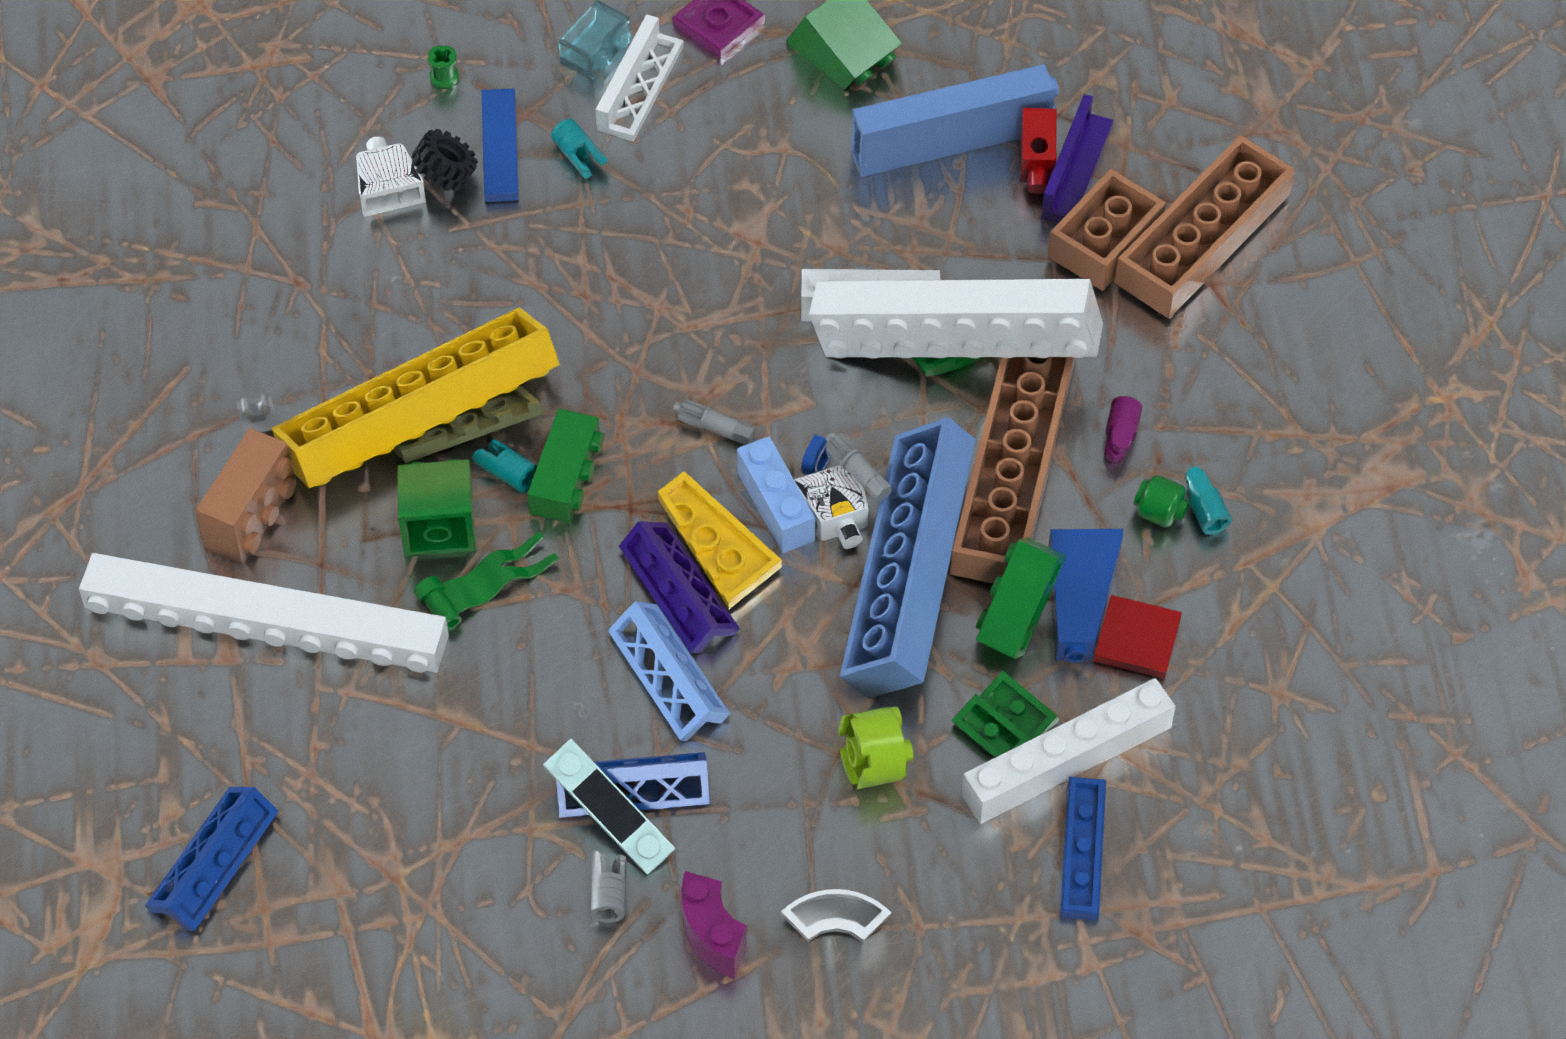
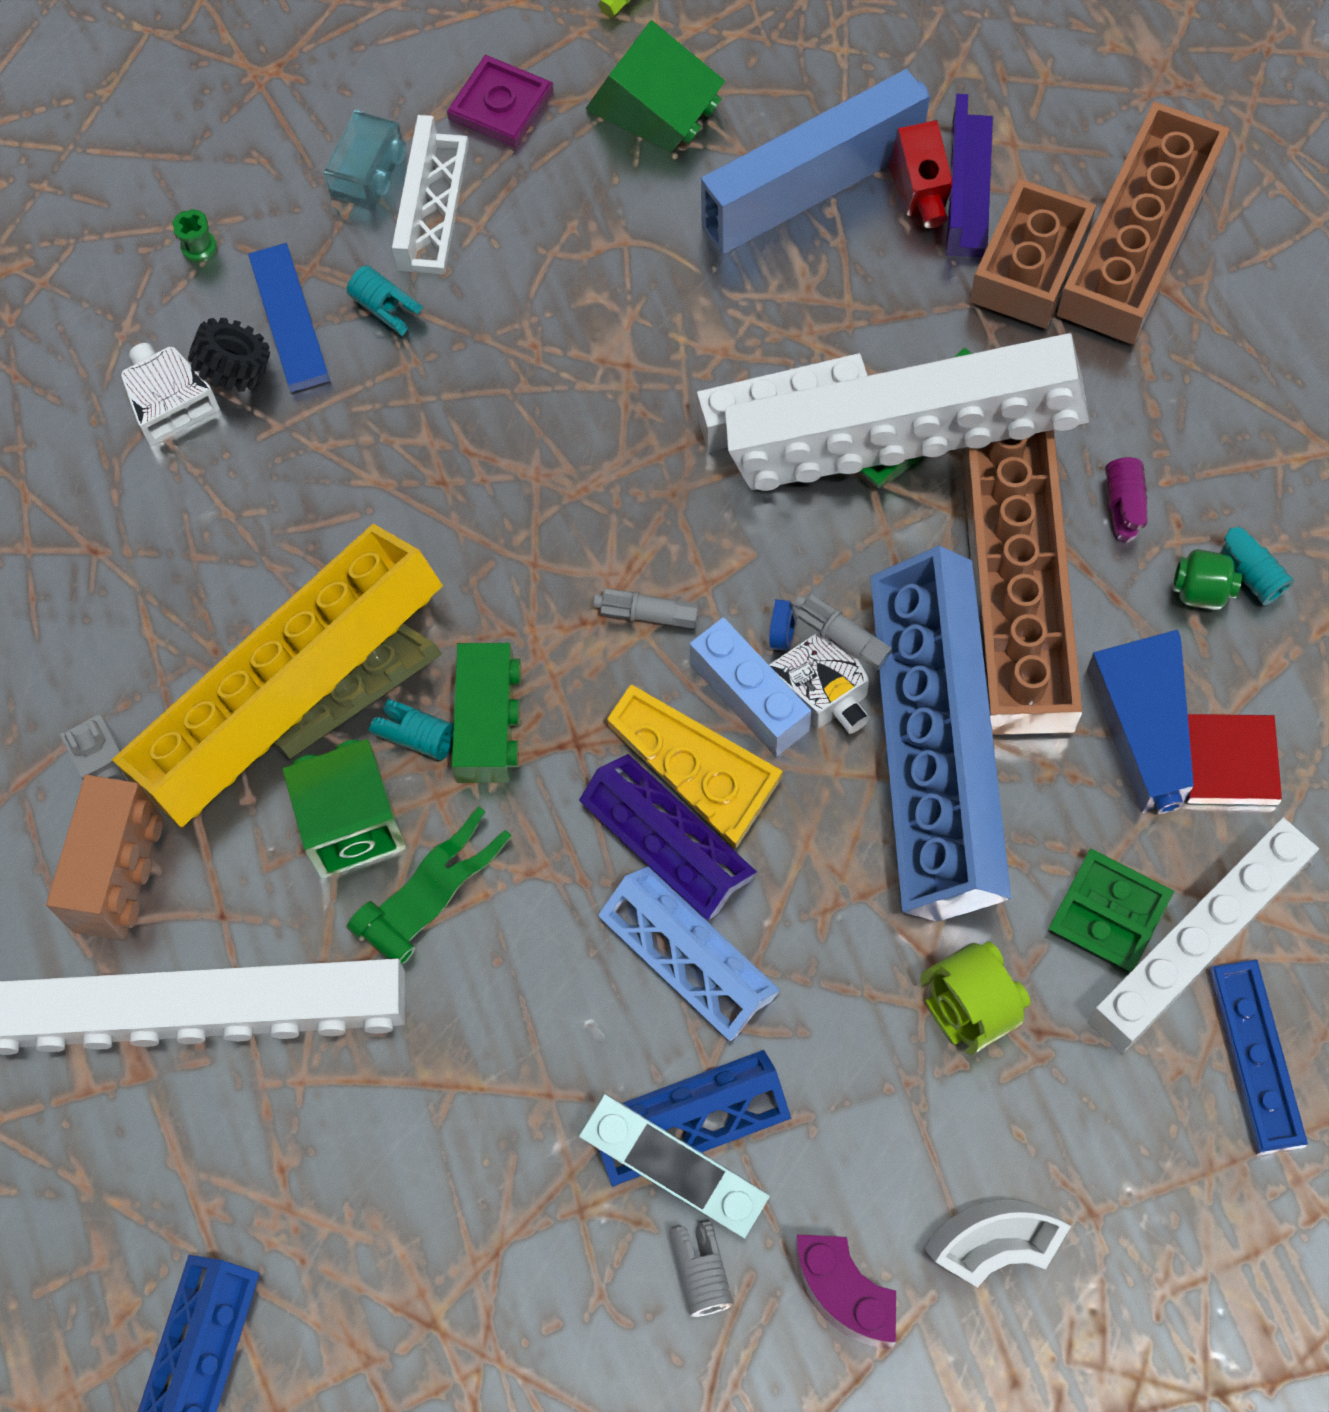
camera: 10 degrees left, 10 degrees up
green brick [976,537,1067,659] -> none

